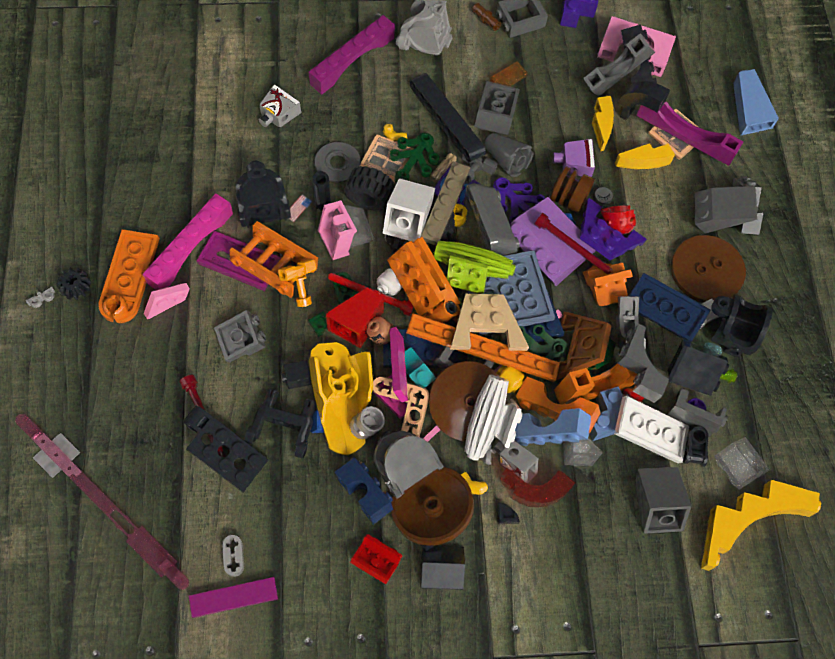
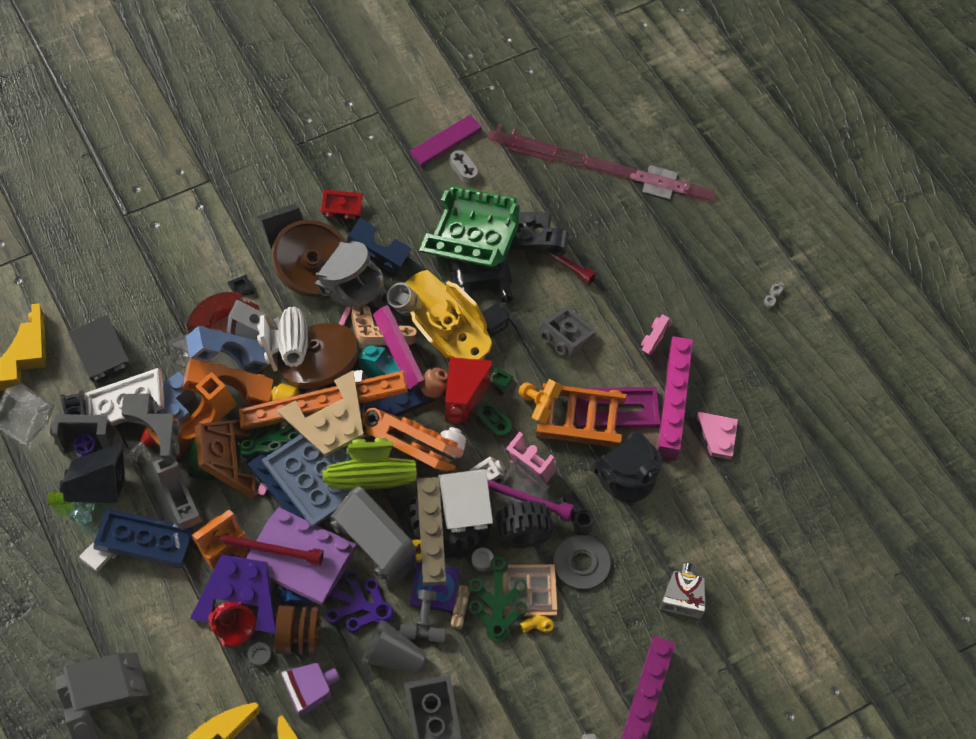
camera: 155 degrees right, 5 degrees down
black gear [57,267,91,300] -> none
orange plate [99,229,160,323] -> none
sticker [289,195,312,222] -> none
red piece [328,273,413,317] -> none
black beam [409,73,486,162] -> none
yellow arm [461,472,488,495] -> none
reddish brown plate [671,235,746,303] -> none
black animal [711,293,773,358] -> none
none -> green slope [419,186,520,267]
none -> white bracket [469,457,507,482]
none -> magenta piece [487,479,574,522]
none -> bright pink wing [697,412,738,460]

